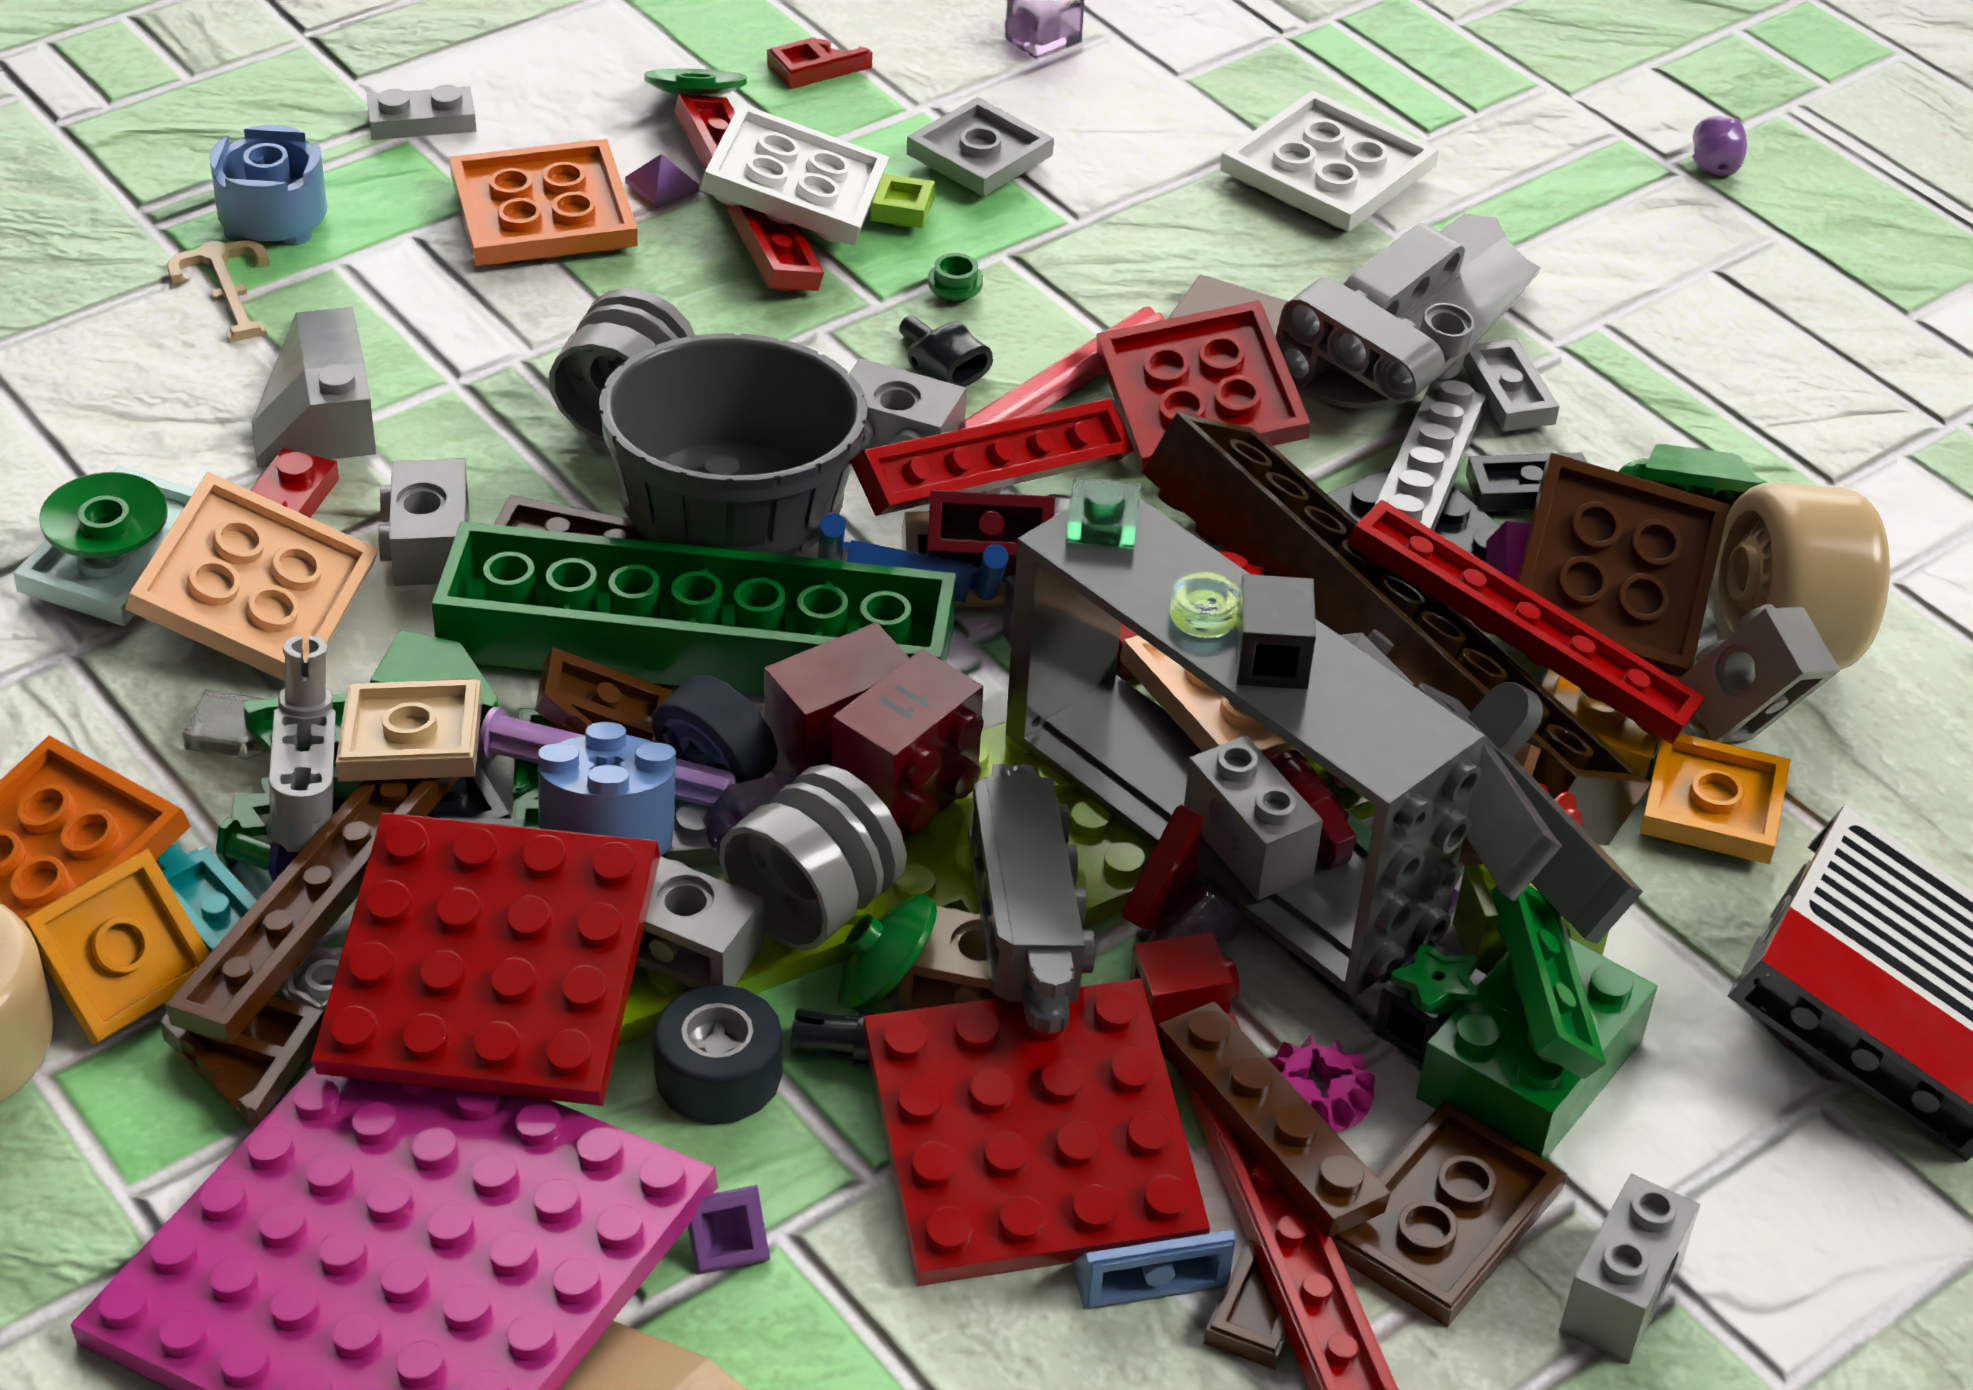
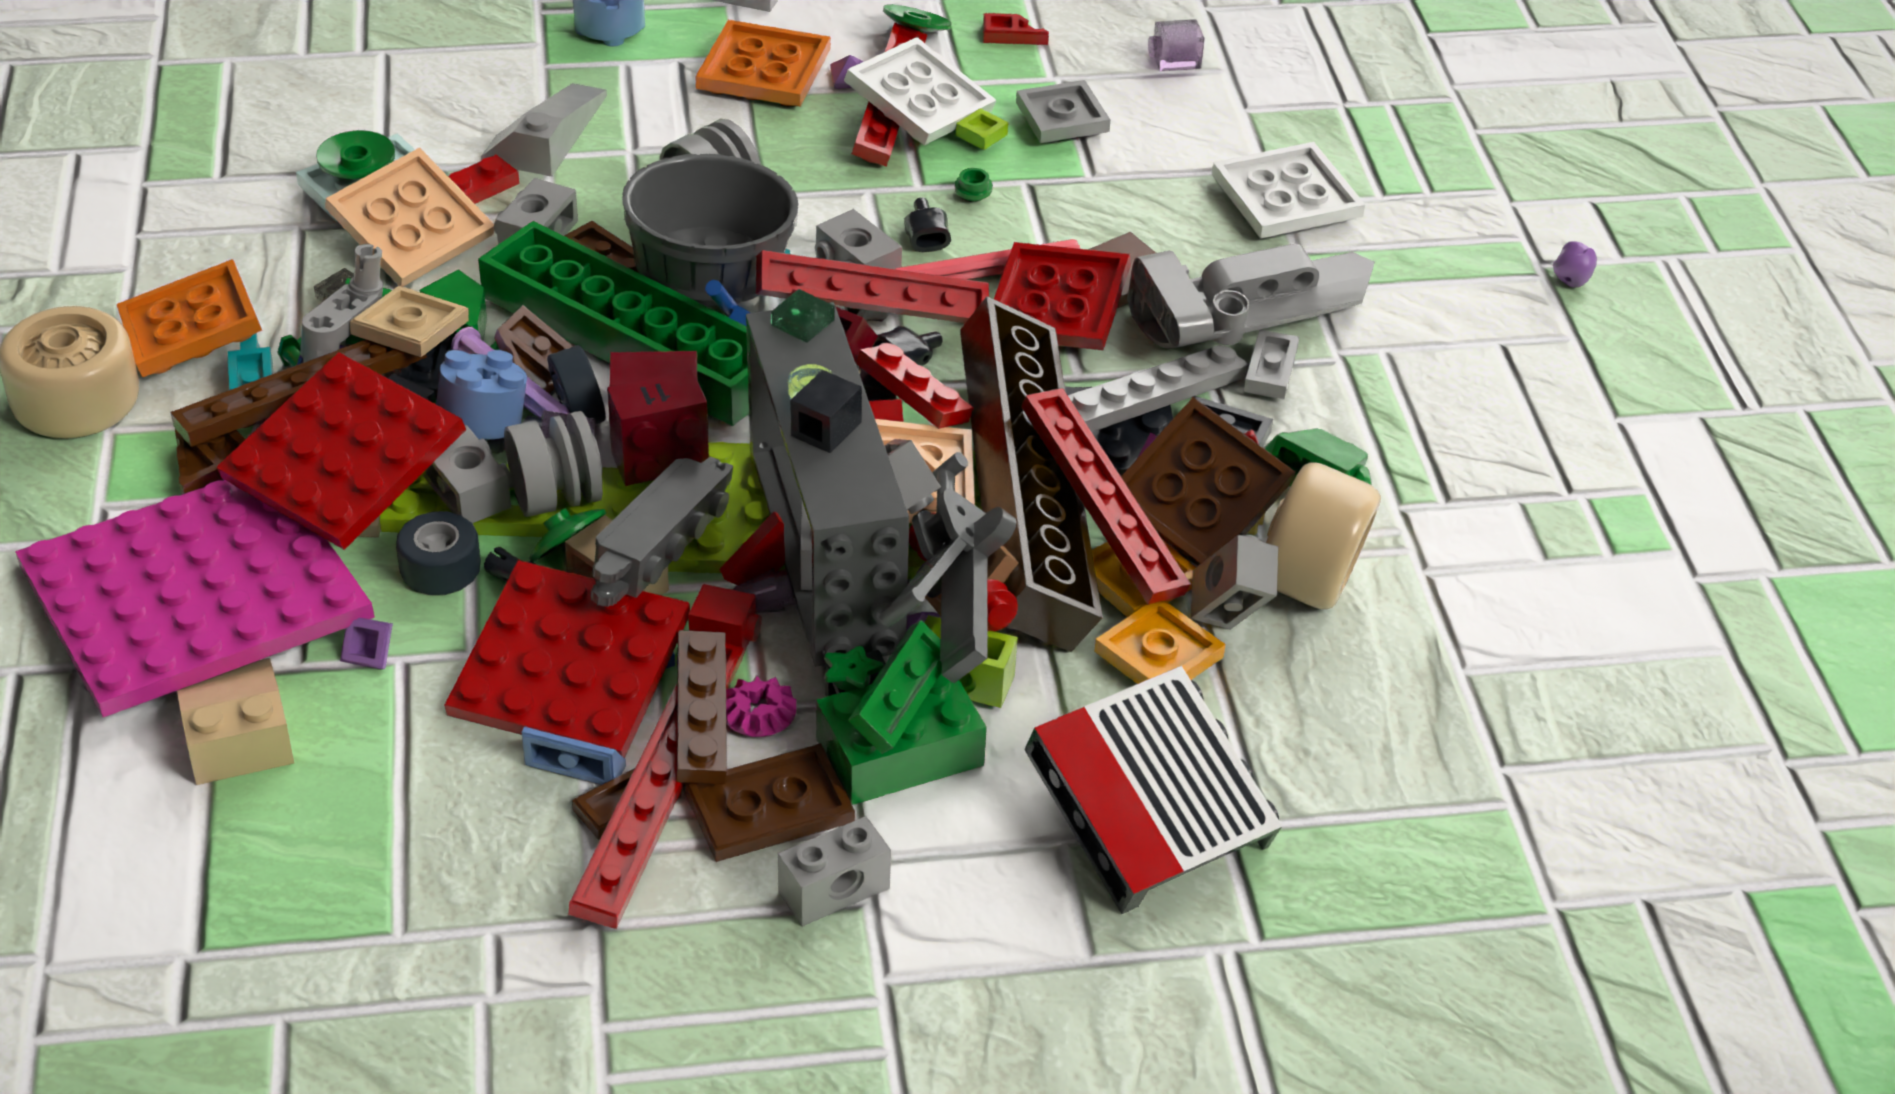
camera: 30 degrees right, 0 degrees up
light orange plate [22,848,210,1044] -> none
tan piece [167,240,270,343] -> none

